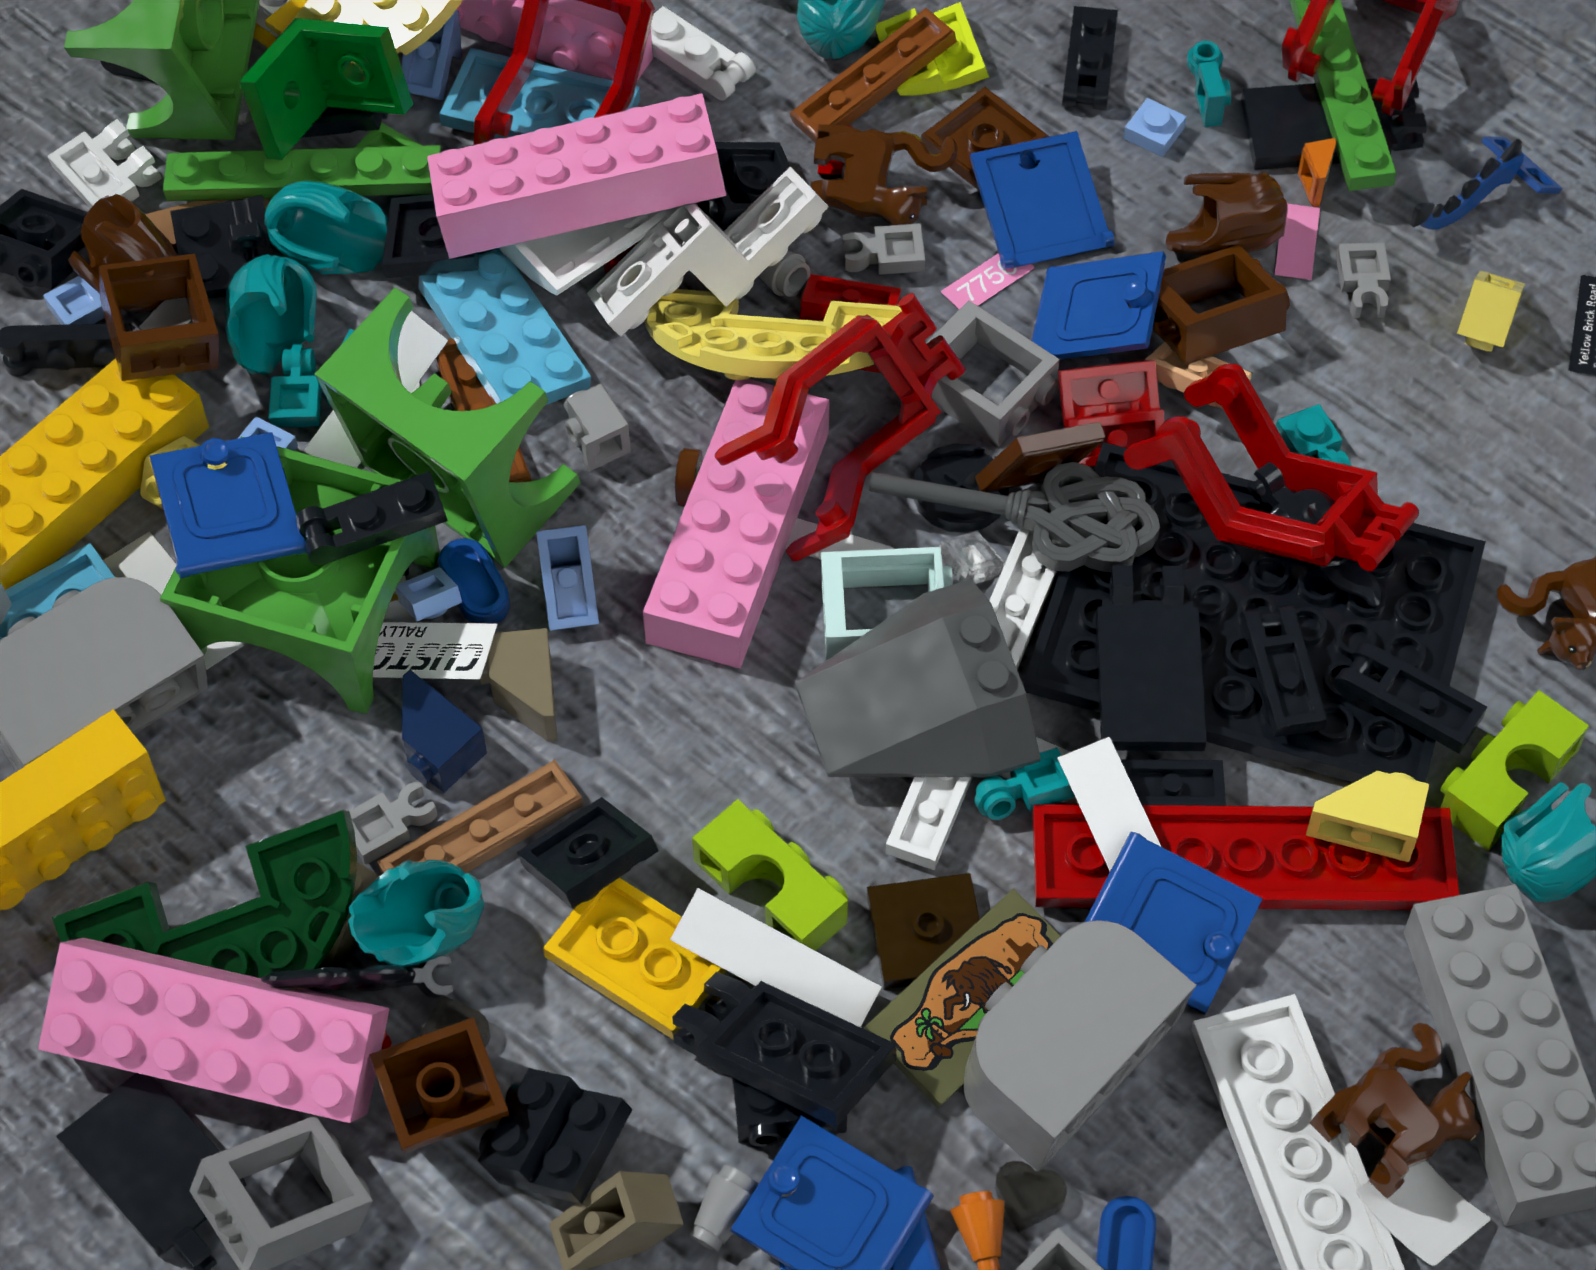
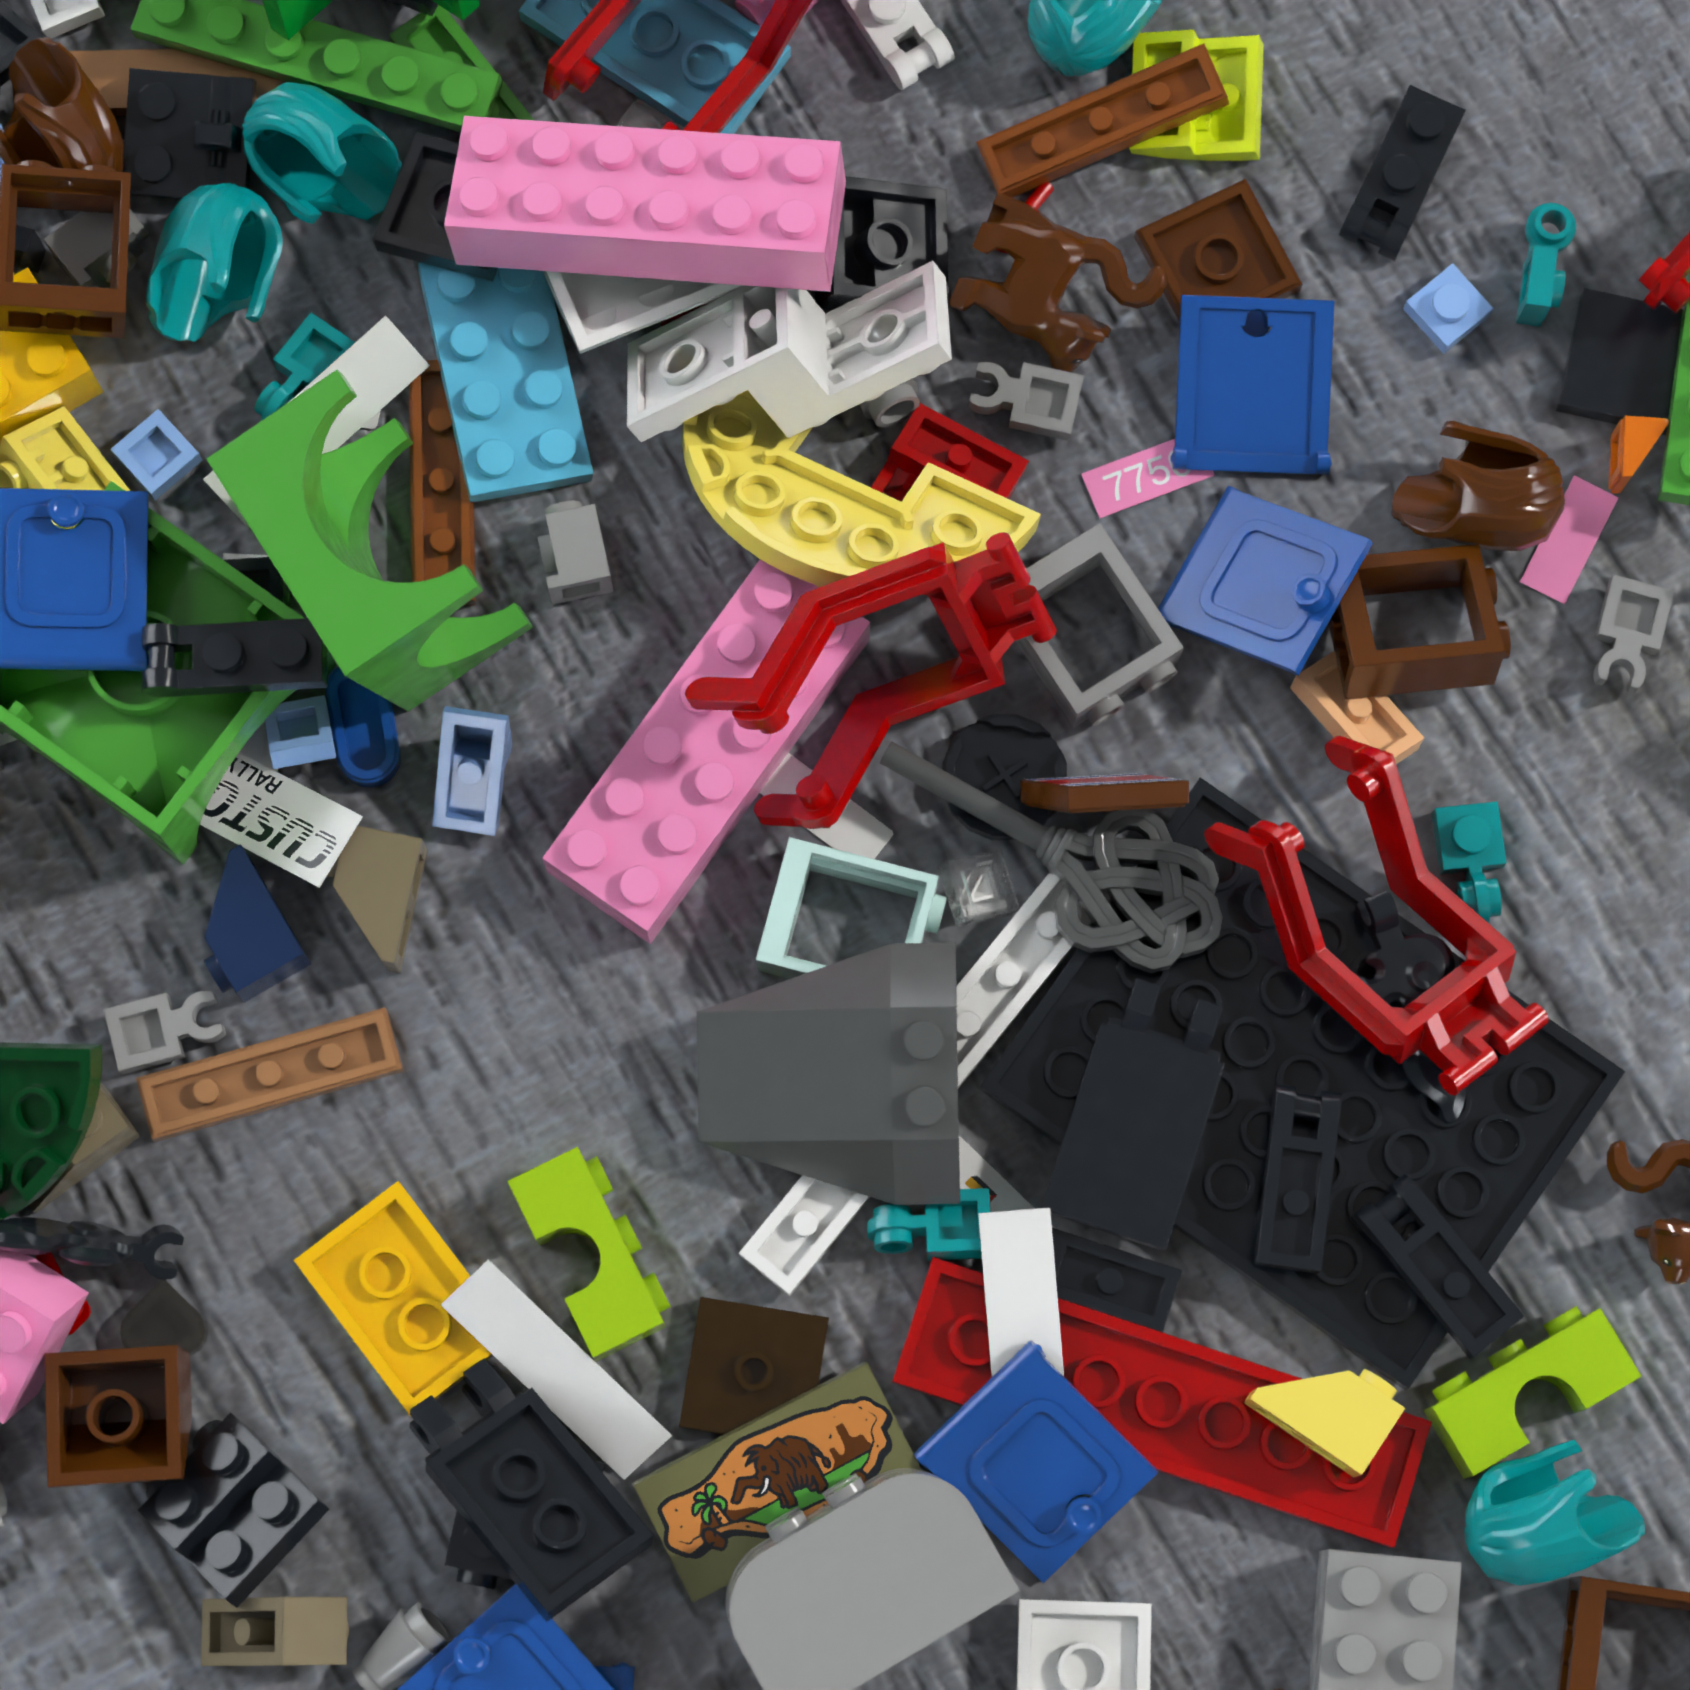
camera: 15 degrees right, 20 degrees up
teal plate [269,344,322,427] -> none
teal hair [348,860,484,967] -> none
black hinge [517,797,659,909] -> none
reddish brown tile [675,448,703,506] -> none
red slope [1057,360,1165,467] -> none

